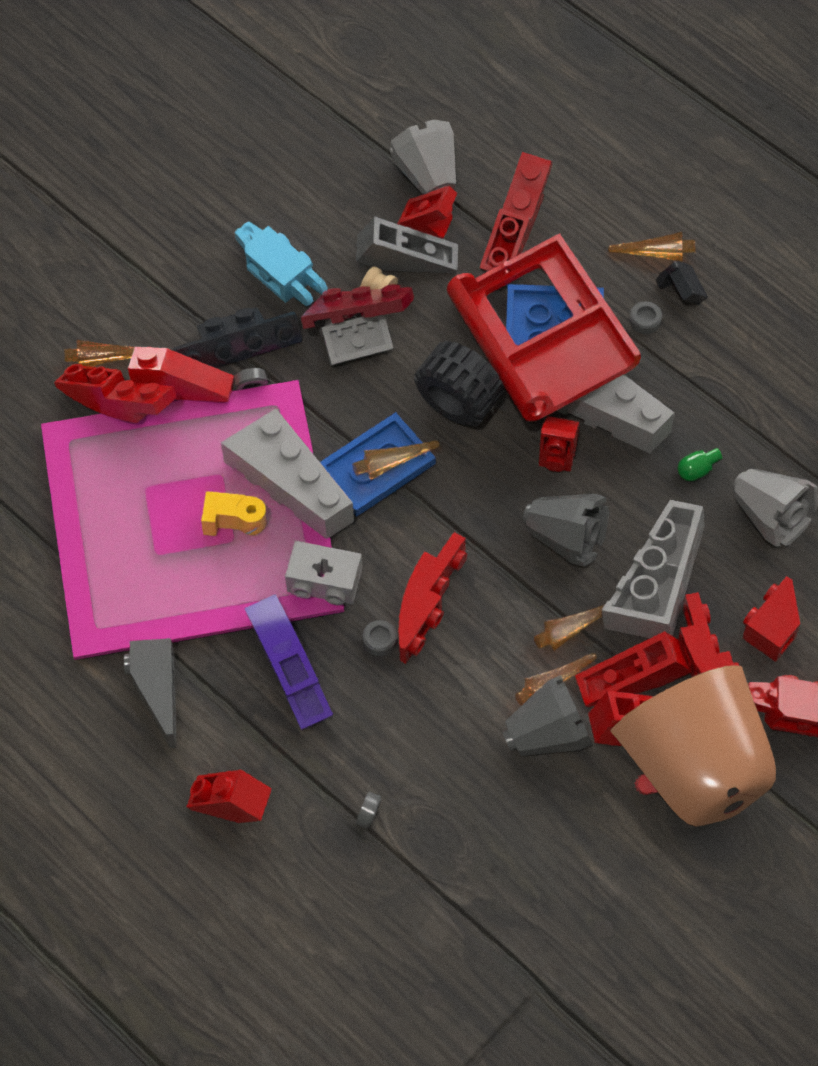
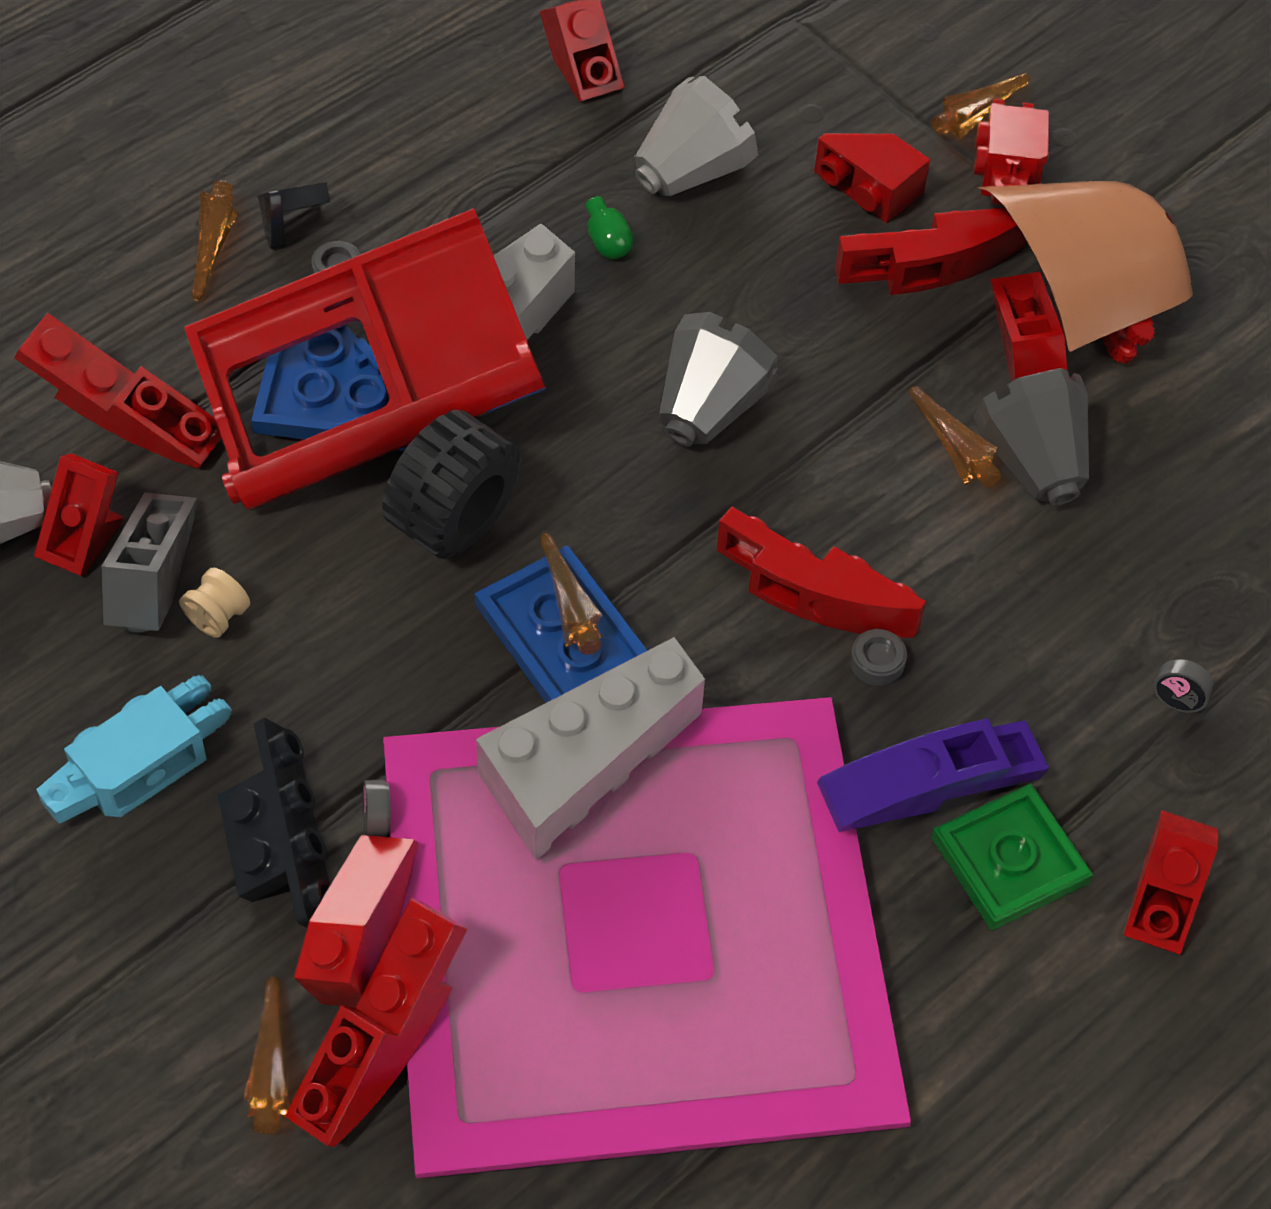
camera: 90 degrees left, 5 degrees down
dark grey slope [124,638,177,748] -> none
yellow leg [201,491,267,536] -> none
light grey brick [285,541,362,605] -> none
dark red wing [301,284,414,329] -> none
light grey bracket [319,313,394,366] -> none
clear orange piece [534,604,605,651] -> none
red slope [539,416,580,472] -> none
red slope [575,631,692,707] -> none
light grey wedge [602,500,705,639] -> none
none -> green tile [931,783,1093,931]

